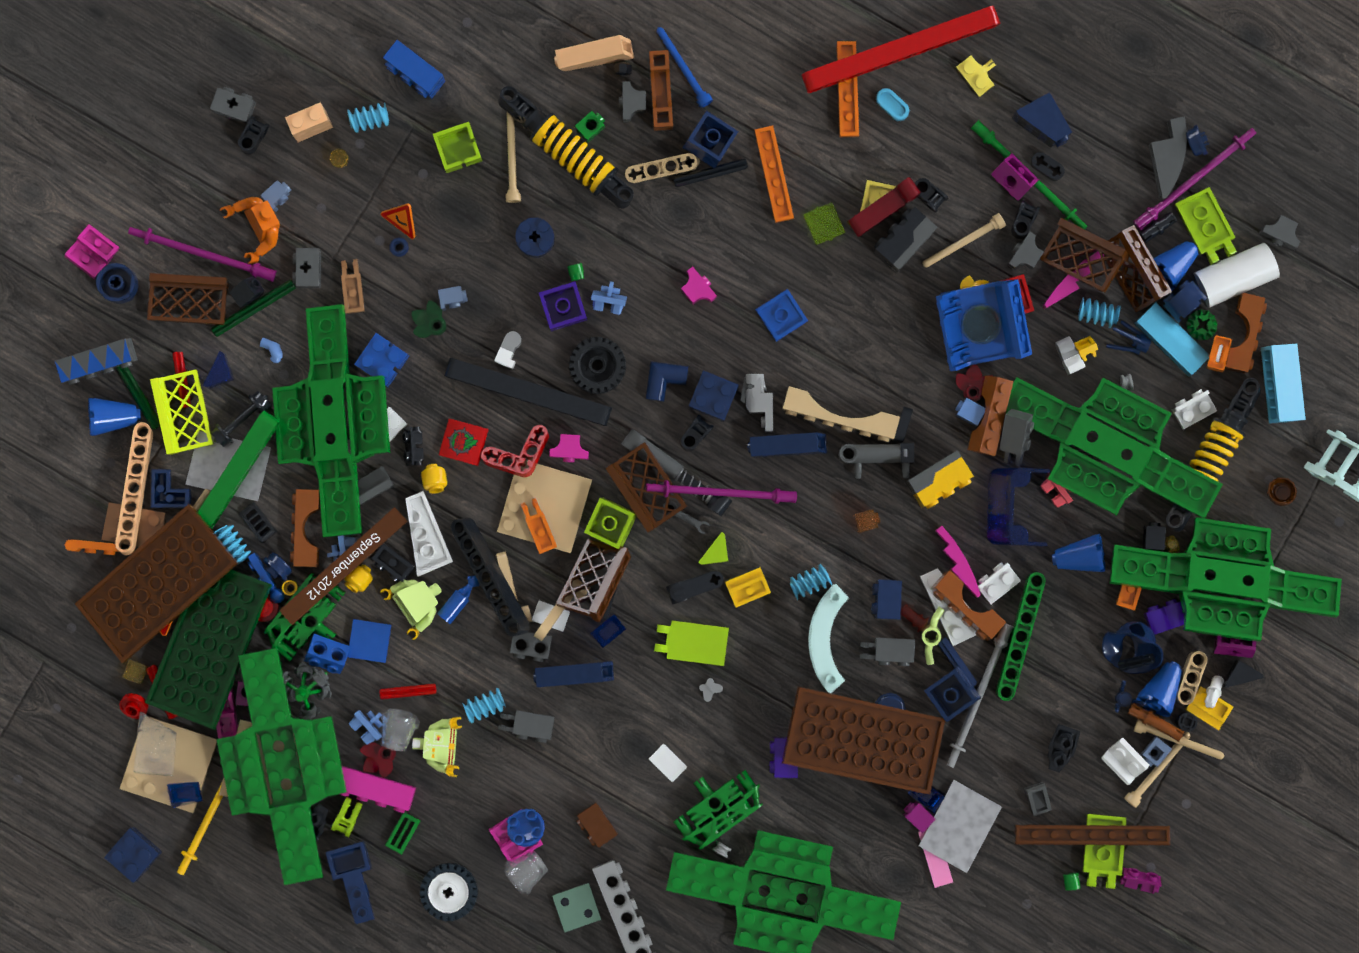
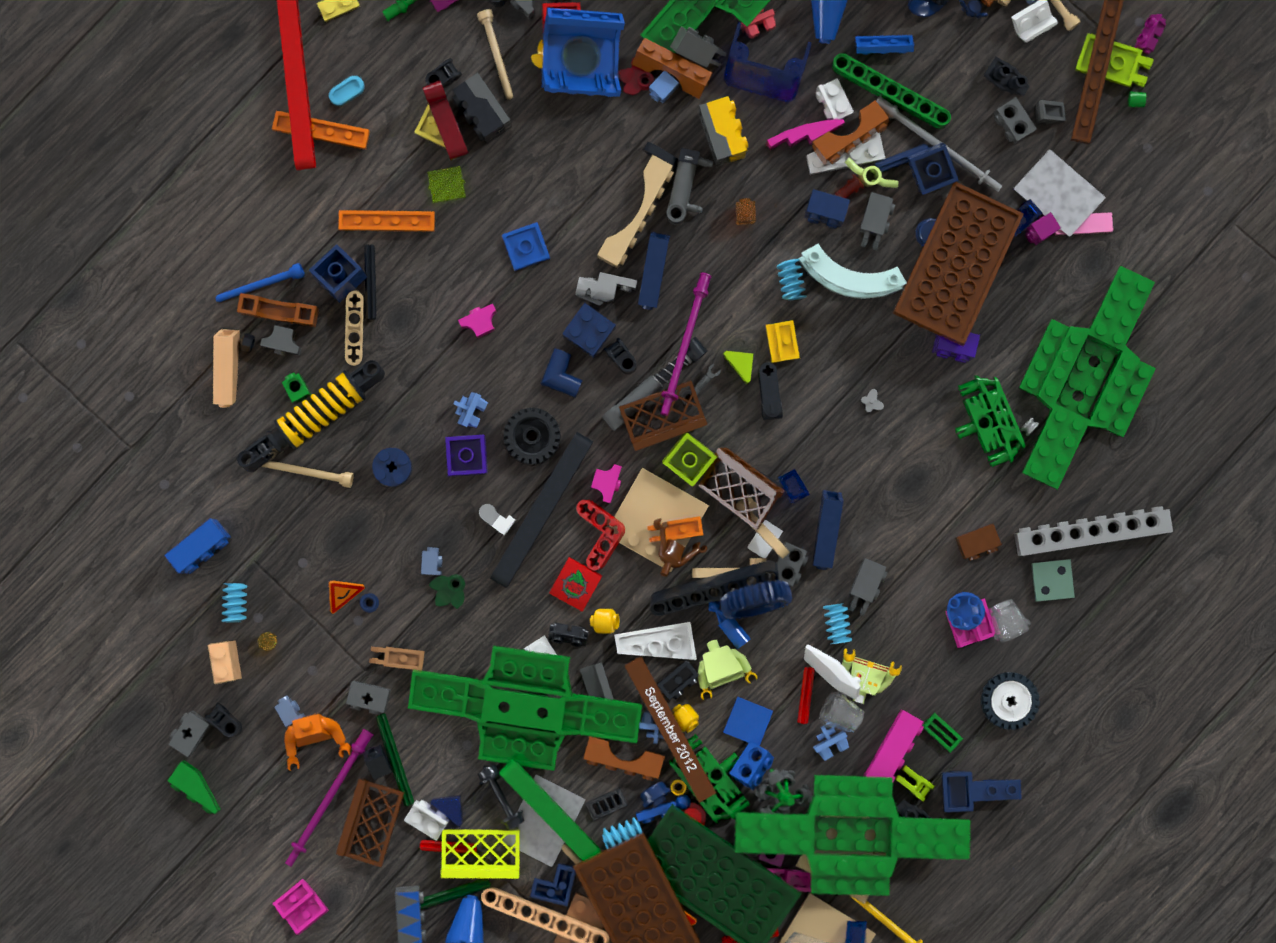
camera: 75 degrees left, 0 degrees up
dark blue brick [96,263,139,304] -> none
medium blue arm [260,338,283,363] -> none
blue piece [354,333,409,387] -> none
dark red plate [360,742,396,778] -> none
lime piece [433,122,482,173] -> none
green hose [567,263,584,281] -> none
white sticker [649,744,687,782] -> none
lime tile [654,621,729,666] -> none
none -> green slope [168,760,221,814]
none -> white bracket [404,800,449,841]
none -> reddish brown piece [653,518,707,577]
none -> dark blue gear [720,580,792,619]
none -> white piece [804,645,861,700]
none -> blue plate [855,35,914,54]
none -> dark grey brick [994,97,1037,145]

